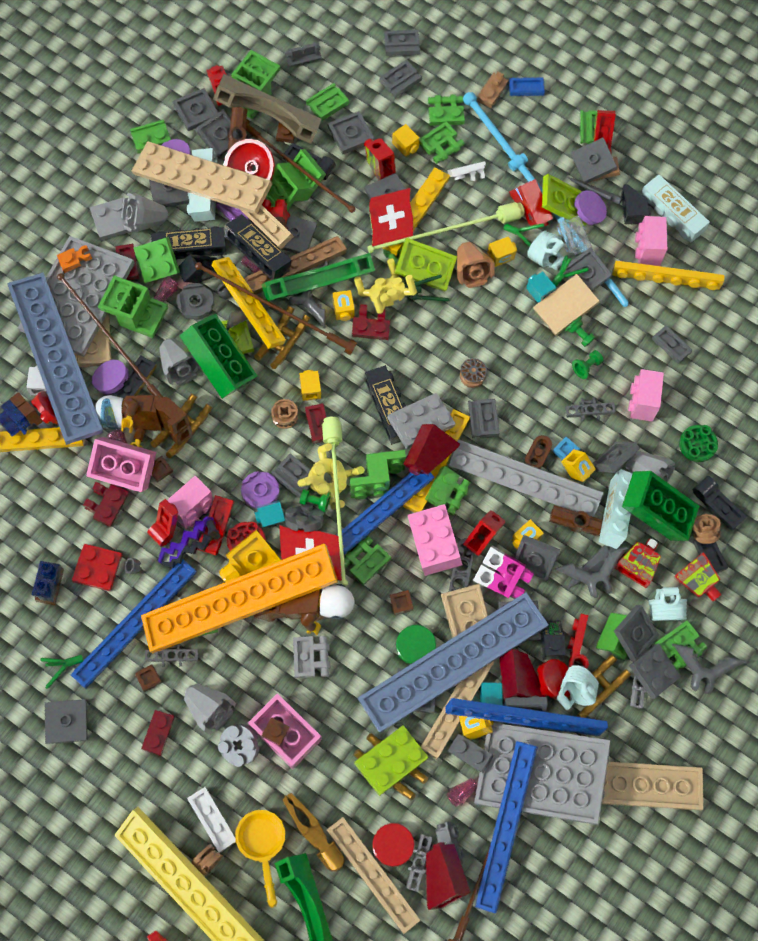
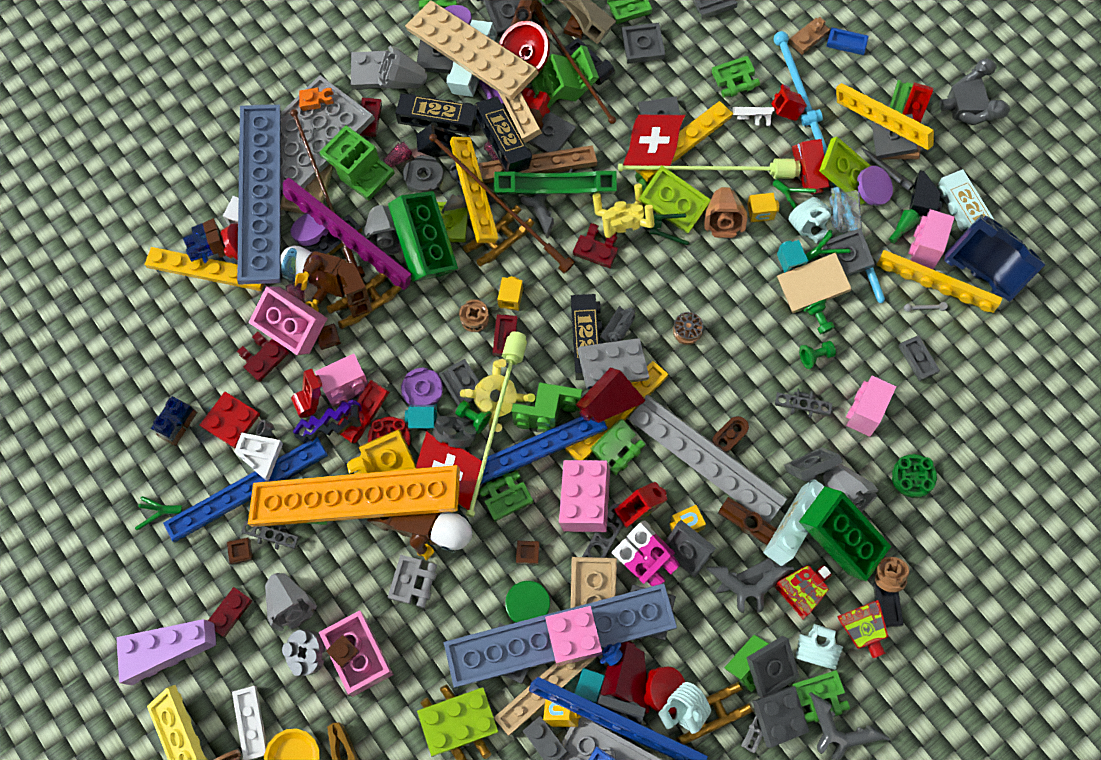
camera: 25 degrees right, 0 degrees up
dark grey plate [45,699,88,744] -> none
bright green plate [134,237,180,283] -> none
yellow brick [333,290,355,321] -> none
red torso [364,138,396,180] -> none
yellow brick [392,124,420,157] -> none
bright green plate [428,94,465,126] -> none
dark grey plate [468,399,500,438] -> none
black slope [541,620,566,660] -> none
dark azure plate [553,437,580,460] -> none
yellow brick [561,449,596,482] -> none
red plate [568,613,589,669] -> none
black plate [692,476,747,531] -> none
none -> lavender wedge [117,619,216,686]
none -> white wing [234,433,283,481]
none -> magenta plate [283,177,411,290]
none -> bright pink brick [545,606,602,666]
none -> blue plate [600,642,623,666]
none -> dark grey hinge [601,306,636,343]
none -> red brick [771,84,807,121]
none -> yellow plate [836,83,934,150]
none -> green cone [888,209,920,244]
none -> light grey hinge [904,302,948,312]
none -> dark grey torso [939,58,1010,125]
none -> dark blue cylinder [944,214,1046,302]

